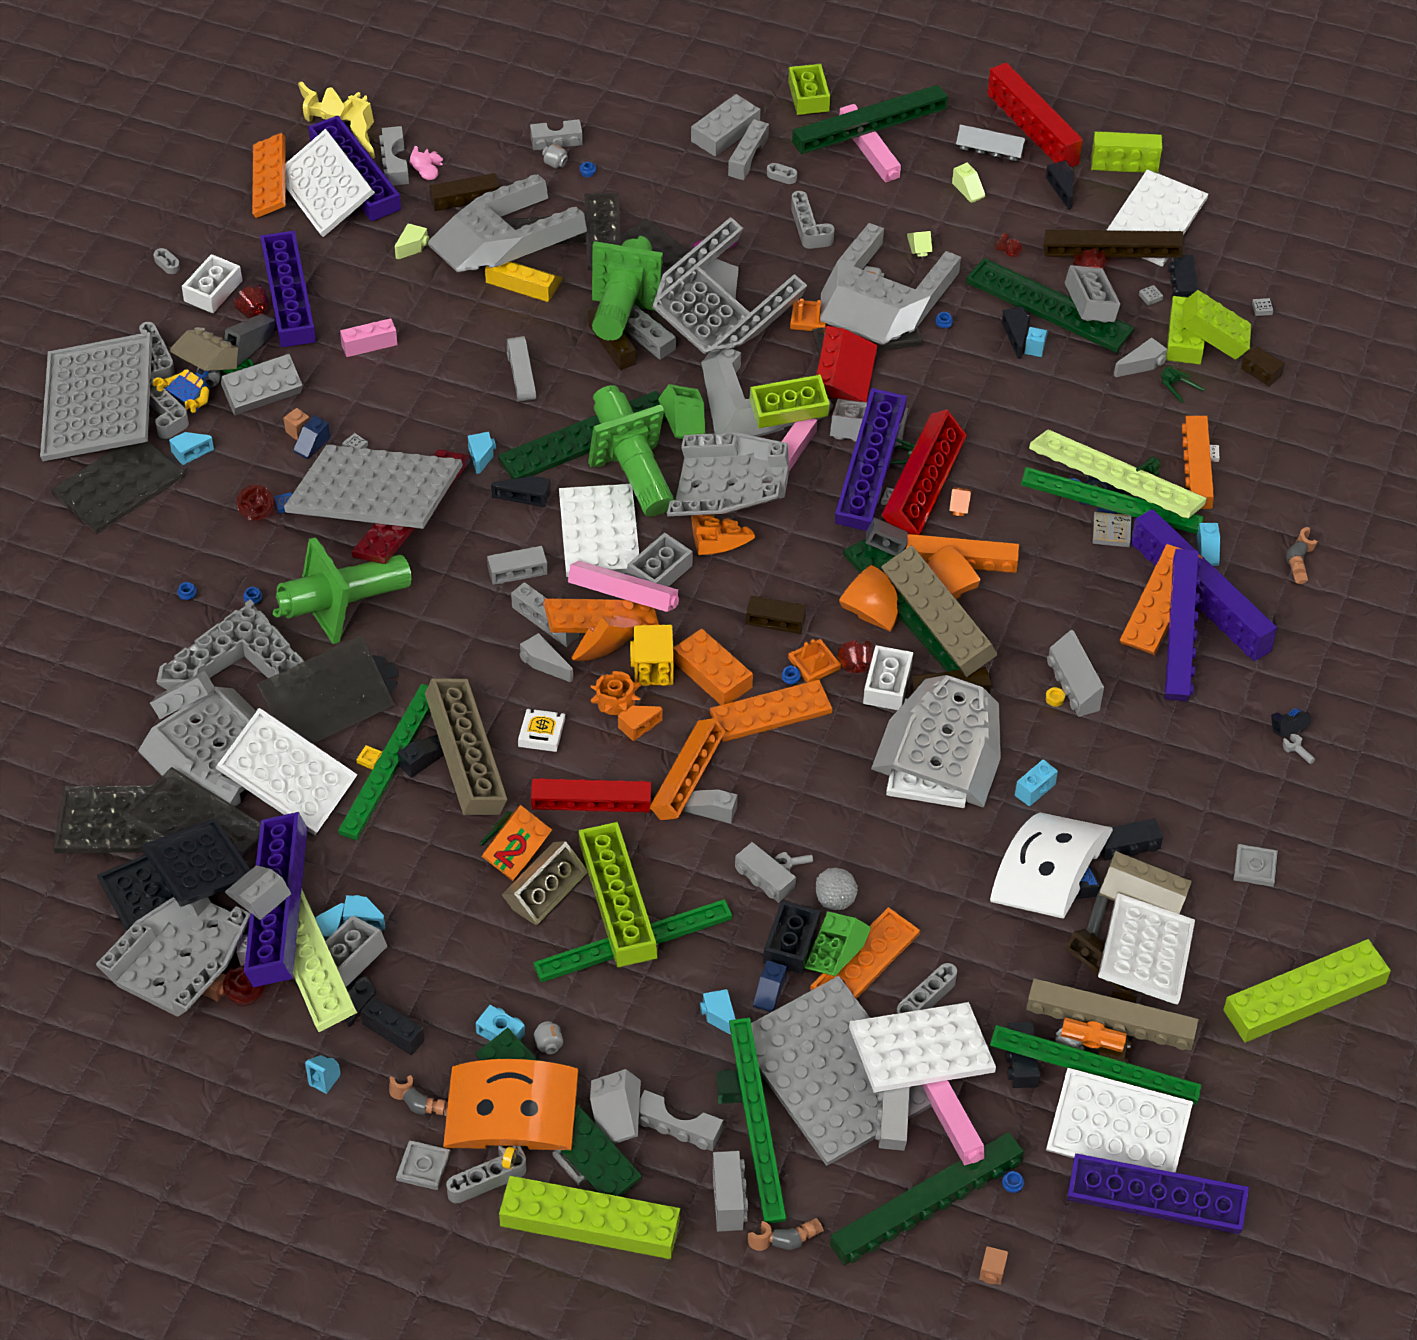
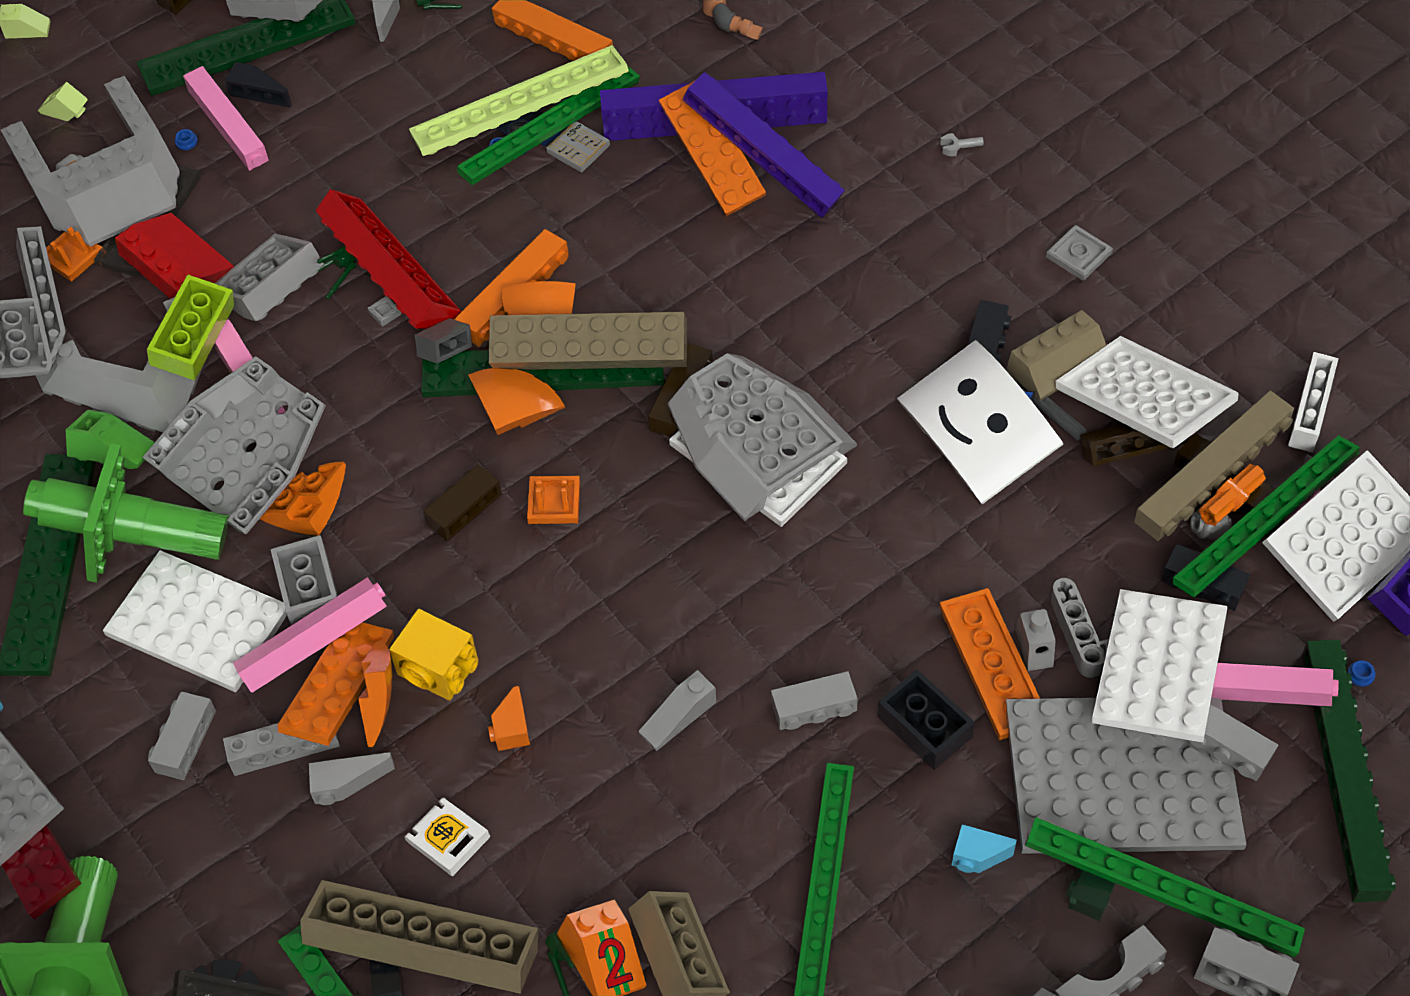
camera: 55 degrees left, 5 degrees up
black slope [491,476,551,508] -> none
red brick [531,778,651,813] -> none
lime brick [579,822,657,967] -> none
orange brick [590,671,641,716] -> none
orange brick [650,718,726,820] -> none
orange brick [673,628,753,705] -> none
orange plate [710,680,832,742] -> none
nougat piece [748,1218,824,1251] -> none
dark blue slope [753,960,787,1012] -> none
light grey bar [775,852,813,872] -> none
blue plate [782,666,801,684] -> none
bright green slope [805,912,871,976] -> none
light grey hair [816,868,858,910] -> none
dark purple brick [835,388,907,531] -> none
clear red cone [837,640,874,673] -> none
white brick [863,645,913,710] -> none
slope [949,487,972,516] -> none
clear red plate [995,233,1022,257] -> none
medium azure brick [1015,760,1058,807] -> none
medium azure slope [1024,327,1048,357] -> none
yellow tile [1045,687,1065,707] -> none
light grey slope [1047,630,1104,717] -> none
dark green plant [1136,457,1161,476] -> none
medium azure slope [1196,523,1220,566] -> none
lime brick [1223,939,1391,1043] -> none
black leg [1271,708,1311,738] -> none
none -> bright pink brick [183,66,269,171]
none -> light grey torso [1015,609,1056,671]
none -> white brick [1288,352,1339,453]

